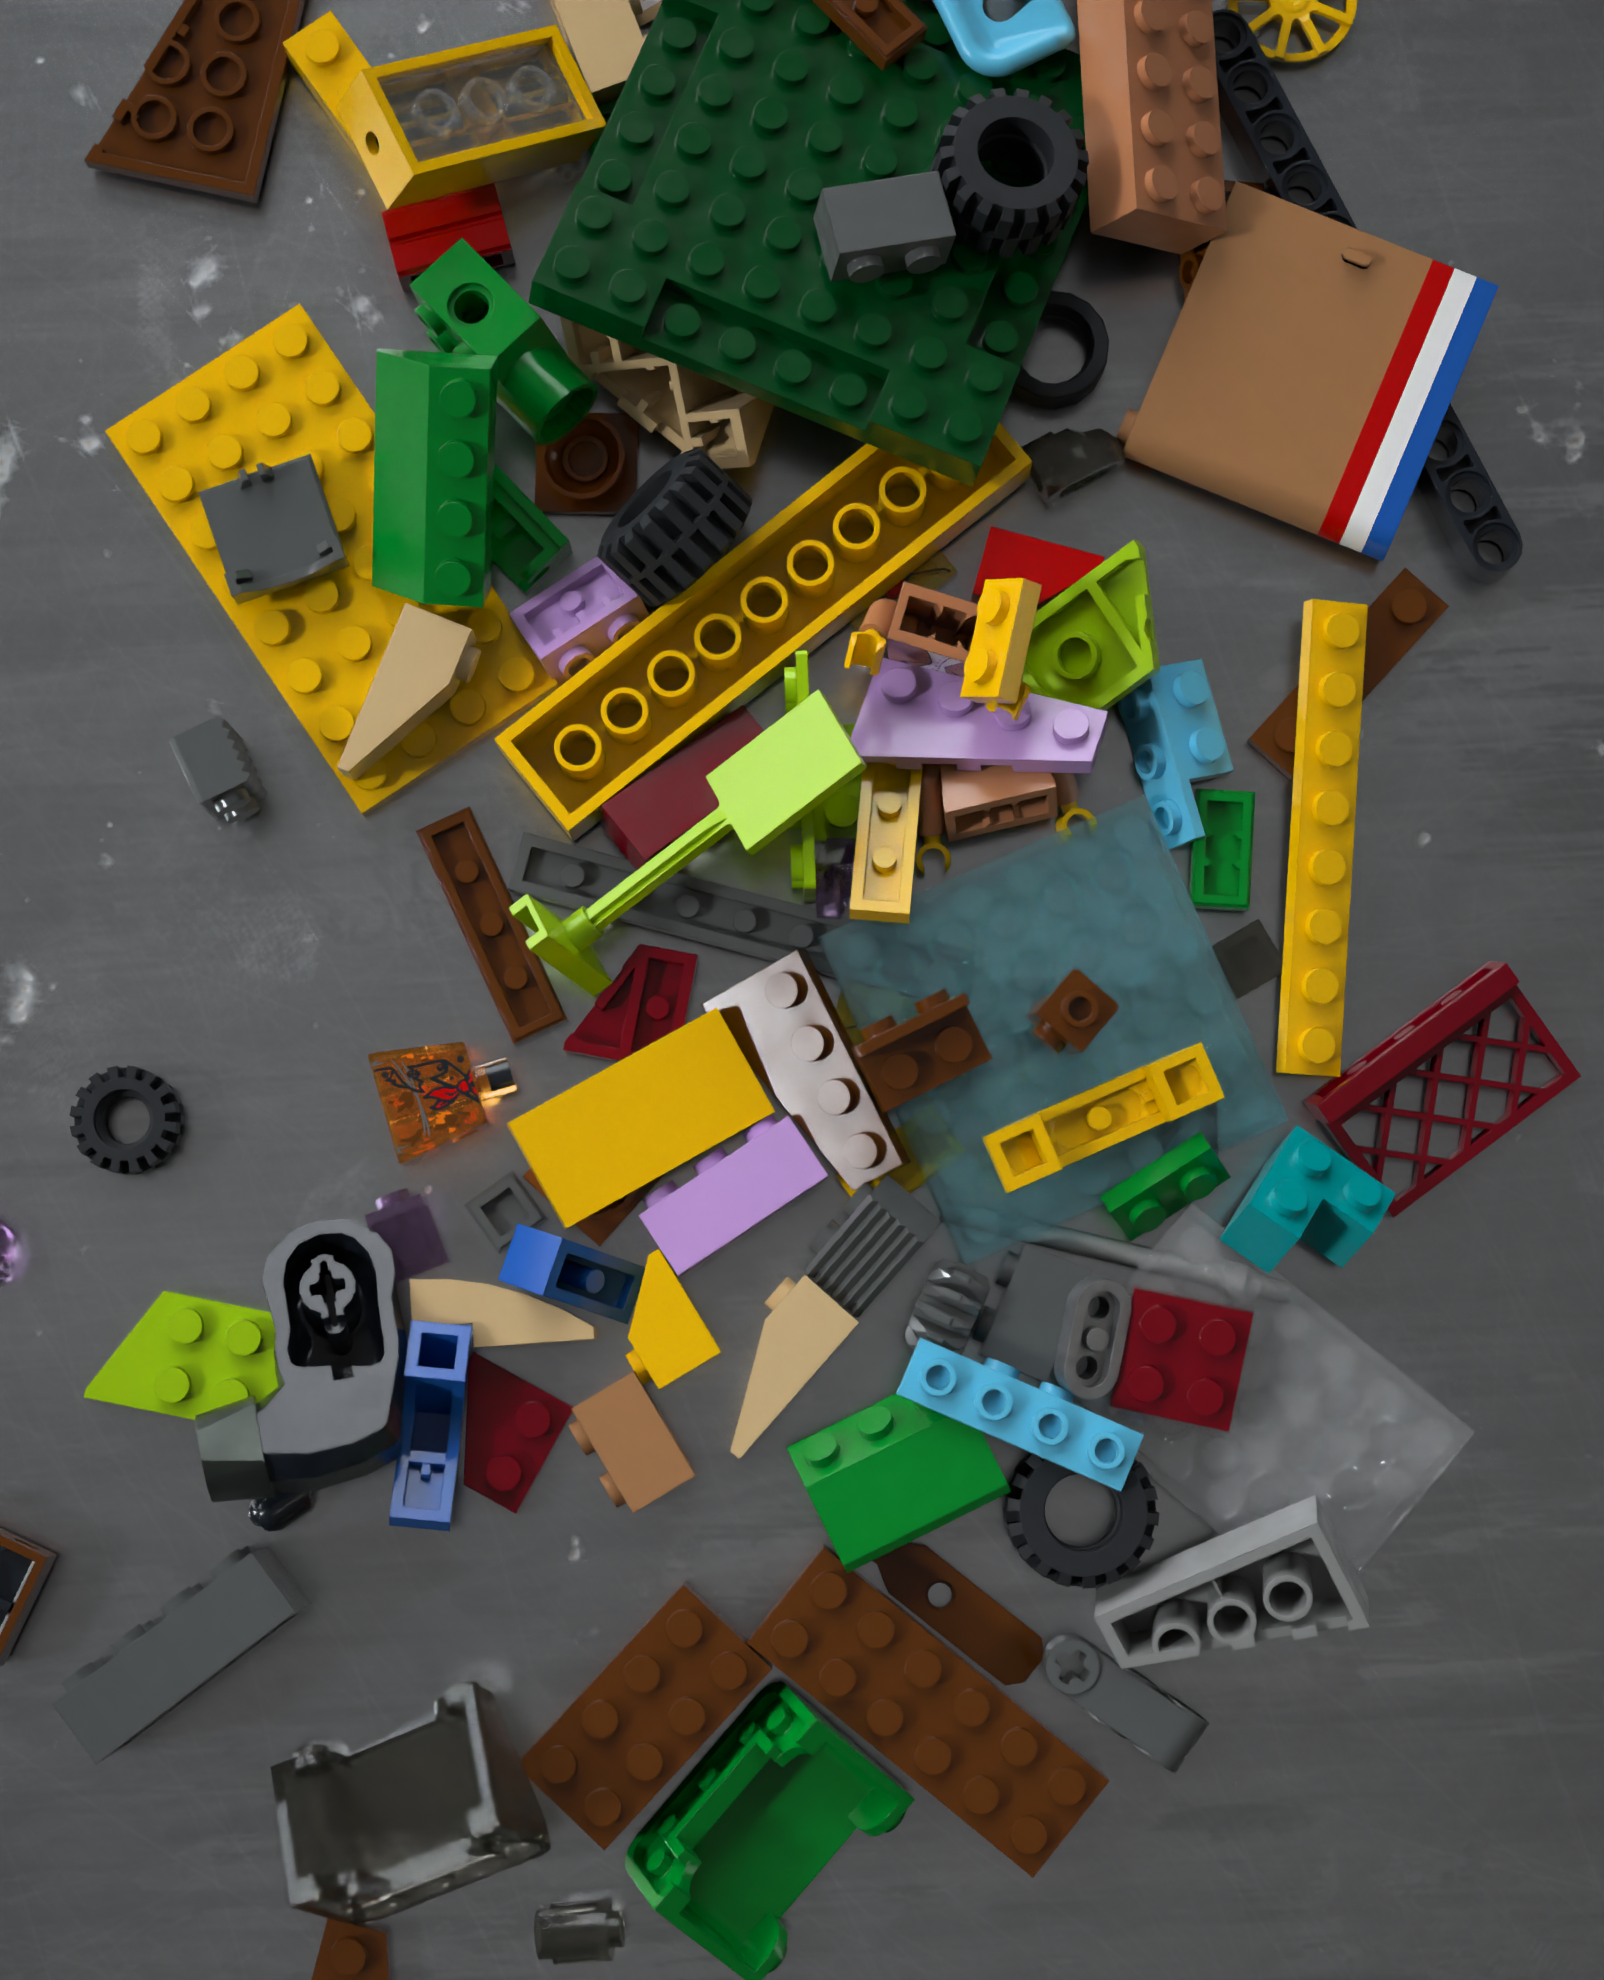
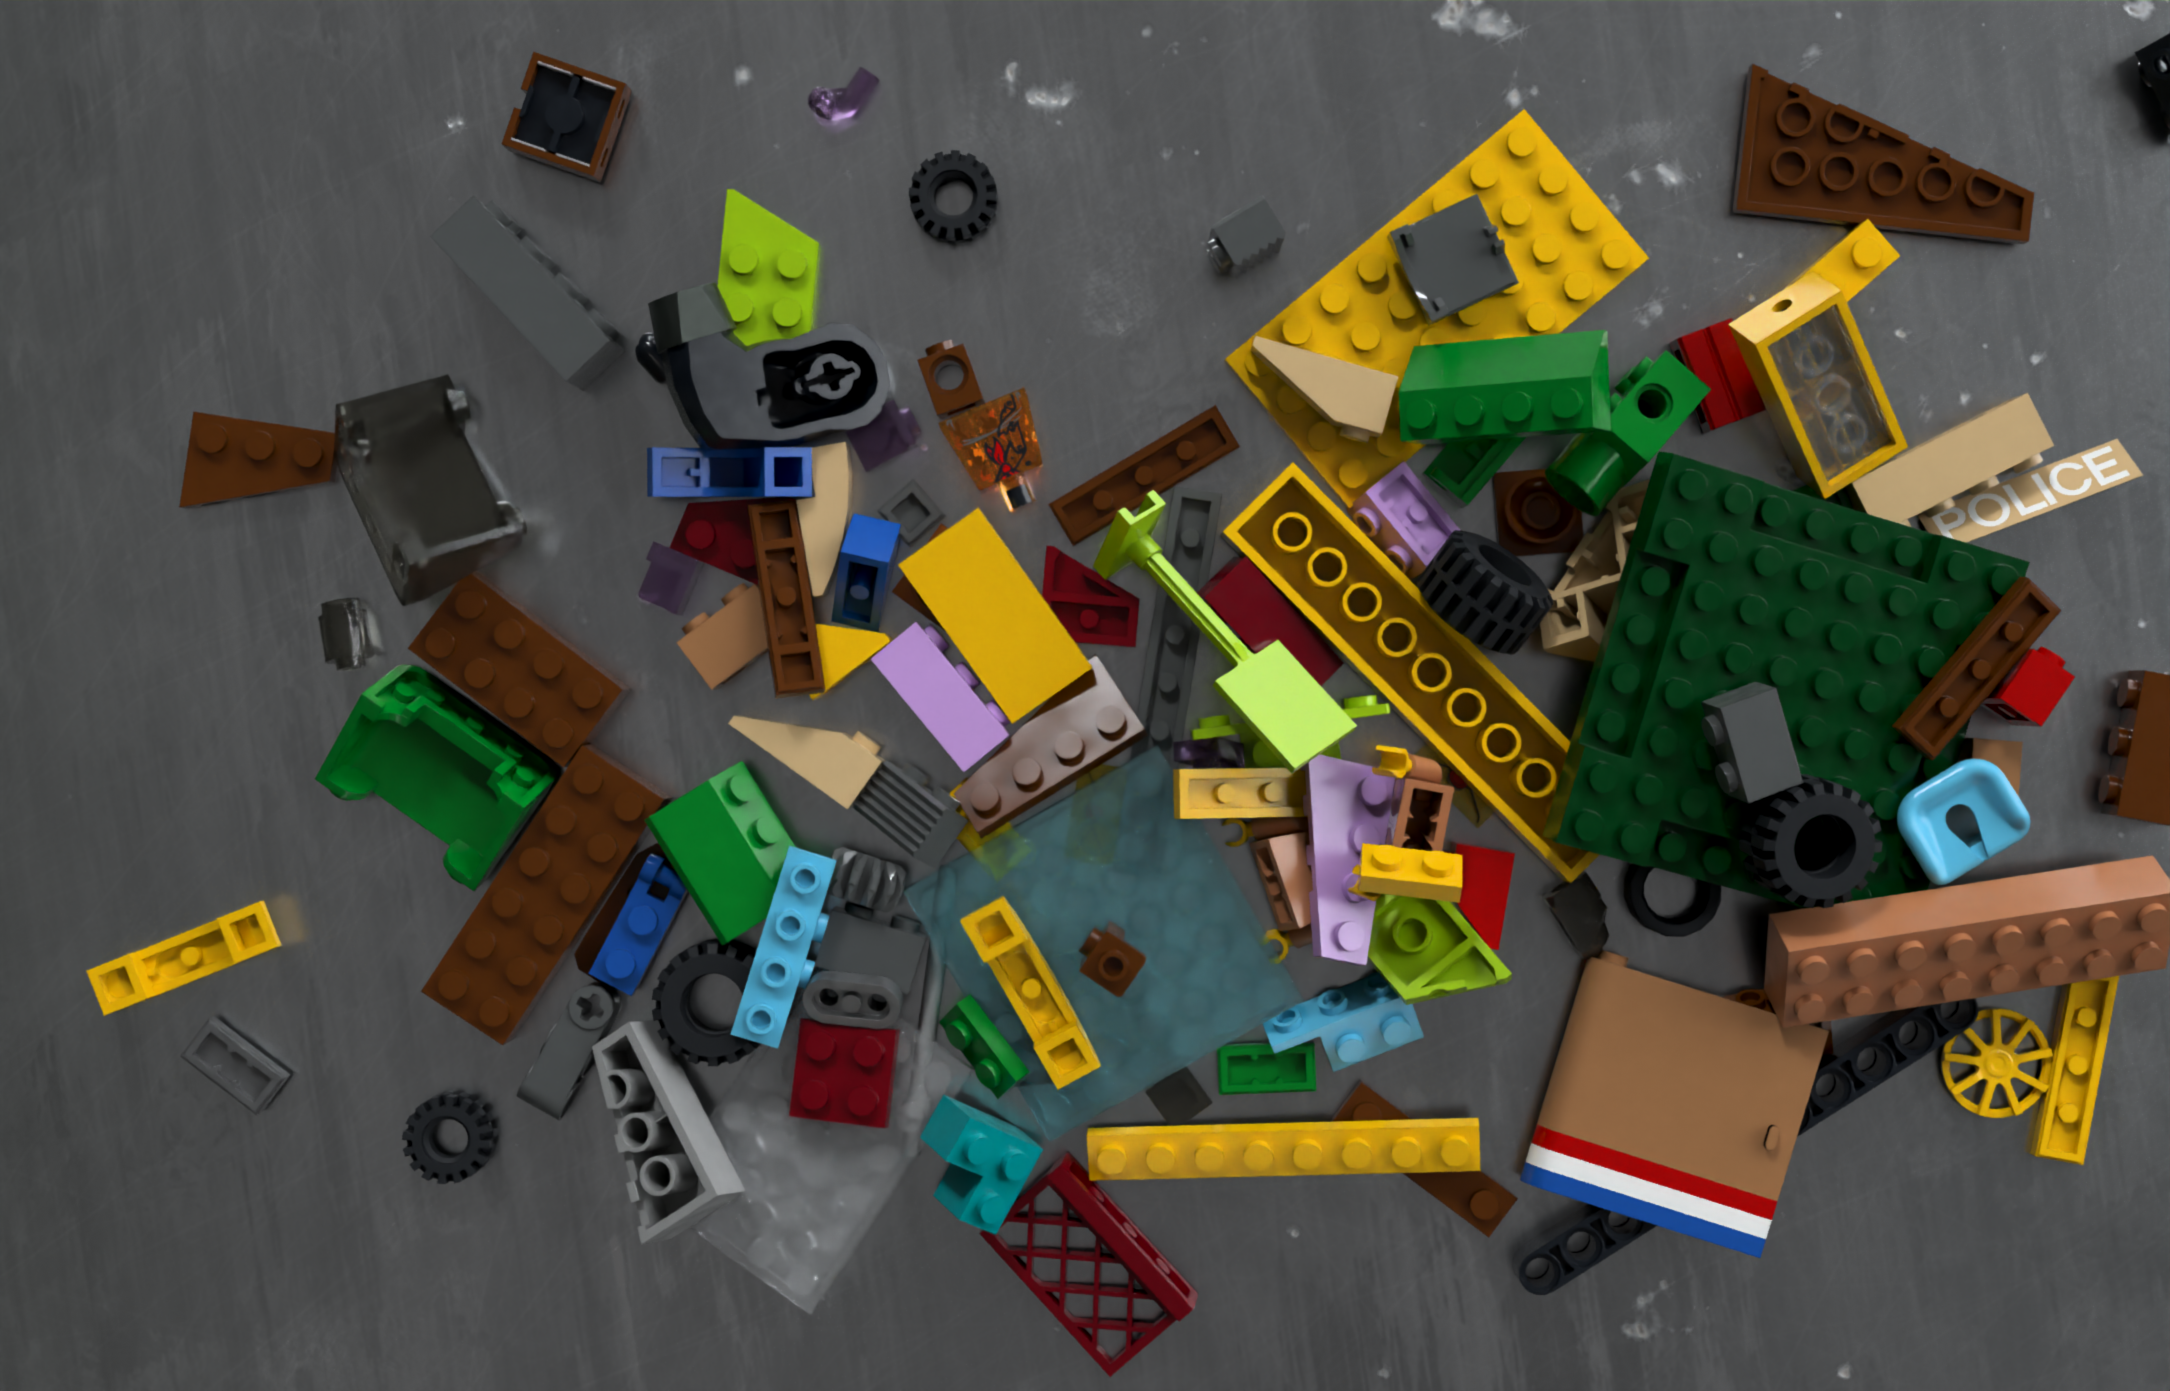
camera: 85 degrees right, 5 degrees up
reddish brown bracket [851,988,993,1113] -> none
none -> black tyre [402,1092,497,1184]
none -> blue plate [588,853,688,996]
none -> clear purple panel [638,541,705,616]
none -> reddish brown plate [747,499,825,699]
none -> reddish brown brick [917,340,985,419]

